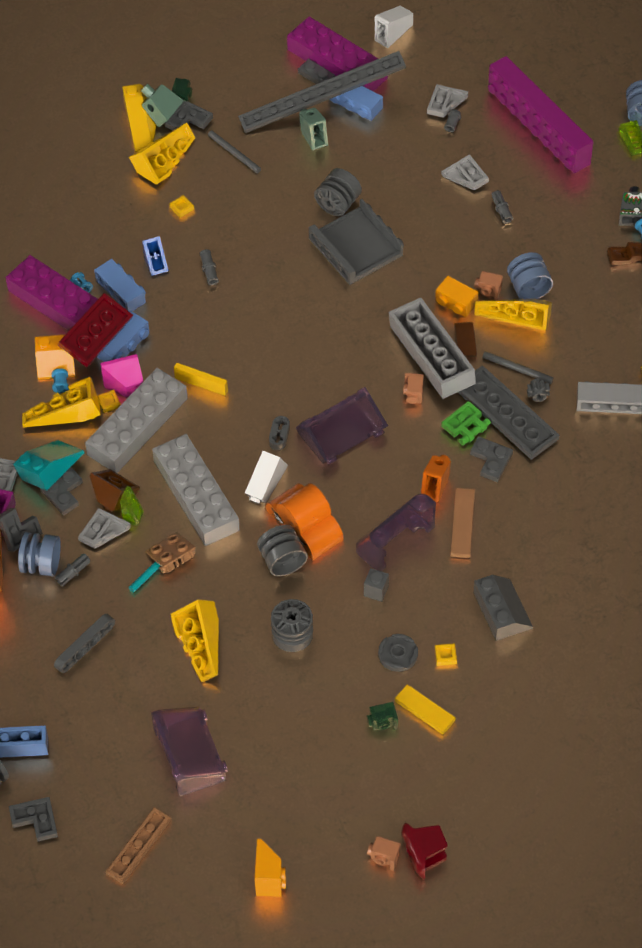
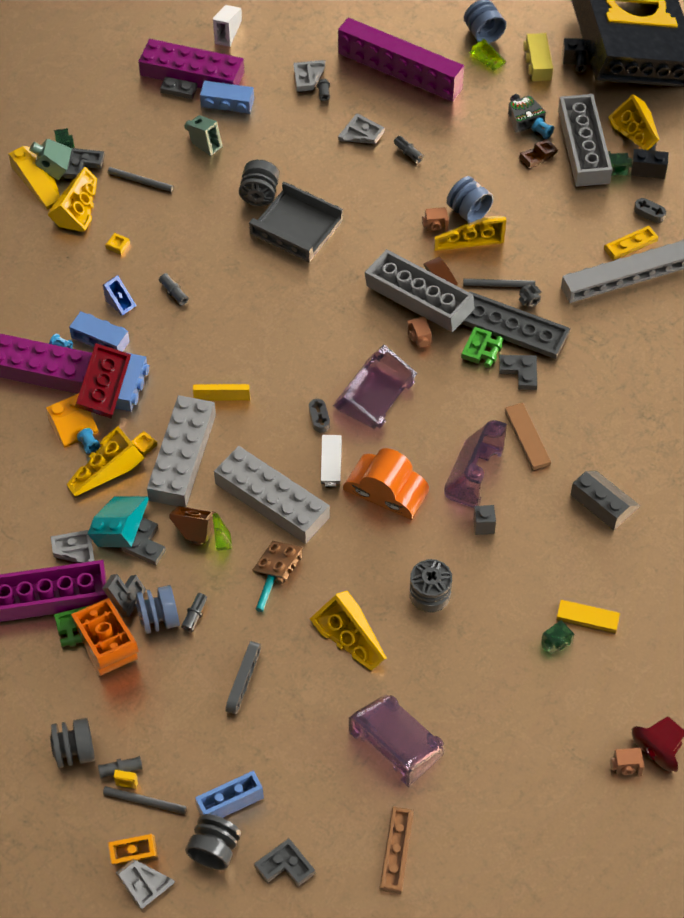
camera: 25 degrees left, 0 degrees up
light grey wing [78,508,131,549] -> none
dark pink slope [100,354,144,398] -> none
dark grey plate [238,51,406,133] -> none
light orange slope [255,839,286,897] -> none
dark grey wheel [257,525,308,576] -> none
dark grey tile [378,634,418,672] -> none
orange torso [421,455,451,503] -> none
light orange brick [435,276,478,317] -> none
yellow tile [435,643,457,666] -> none

